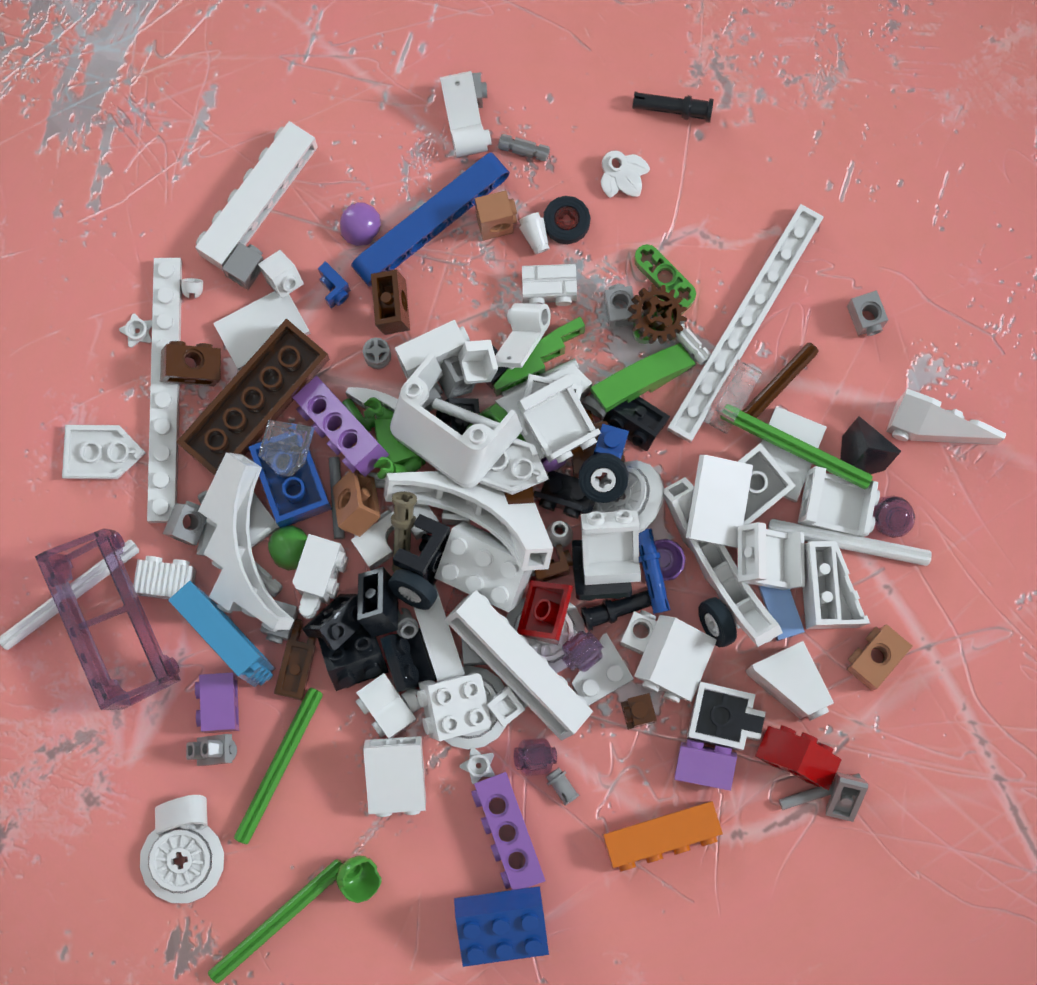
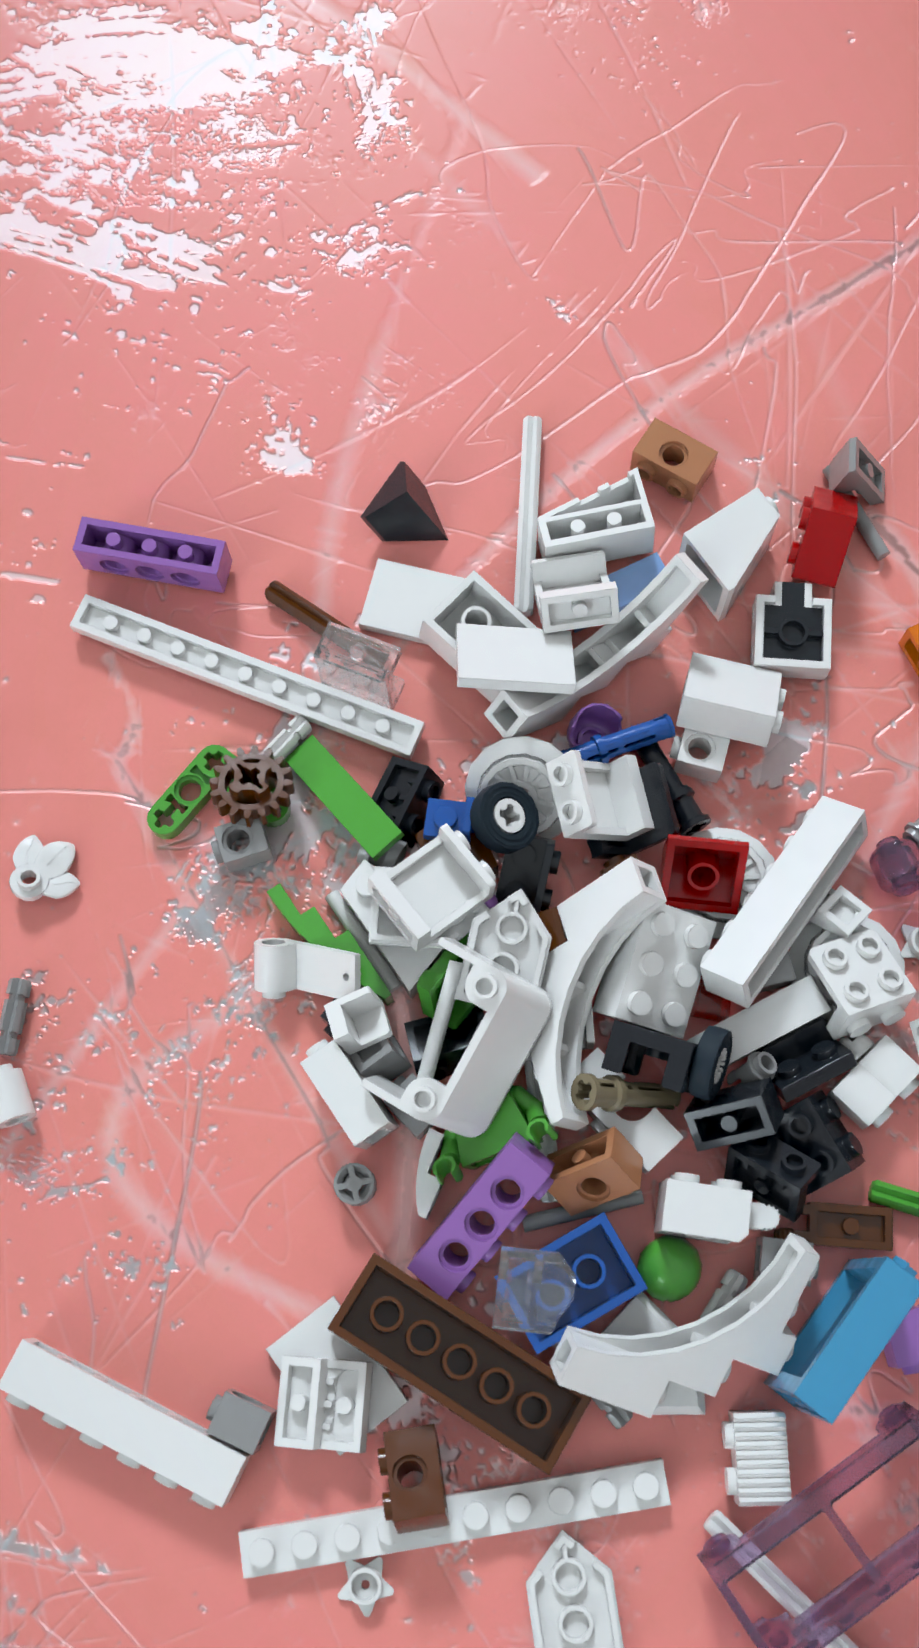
camera: 95 degrees left, 5 degrees down
light grey brick [163,501,207,545] -> none
white hinge [181,278,203,298] -> none
white brick [258,250,304,298] -> none
blue bracket [318,261,351,308] -> none
medium lavender hair [340,202,381,246] -> none
bright green arm [342,399,376,431] -> none
blue beam [351,152,510,287] -> none
reddish brown brick [371,269,410,335] -> none
nougat brick [475,190,517,241] -> none
white cone [519,212,550,254] -> none
white brick [522,264,577,306] -> none
black bush [543,196,591,244] -> none
white cone [546,521,573,548] -> none
clear purple head [562,631,604,672] -> none
white wing [571,633,634,706] -> none
reddish brown brick [621,693,657,730] -> none
medium lavender brick [674,739,737,791] -> none
black bush [698,597,737,647] -> none
bright green axle [720,405,873,489] -> none
white panel [798,466,880,537] -> none
light grey brick [847,290,888,336] -> none
clear purple hair [873,495,915,538] -> none
white wedge [886,388,1006,445] -> none
none -> medium lavender brick [73,516,233,593]
none -> white slope [274,1356,373,1453]

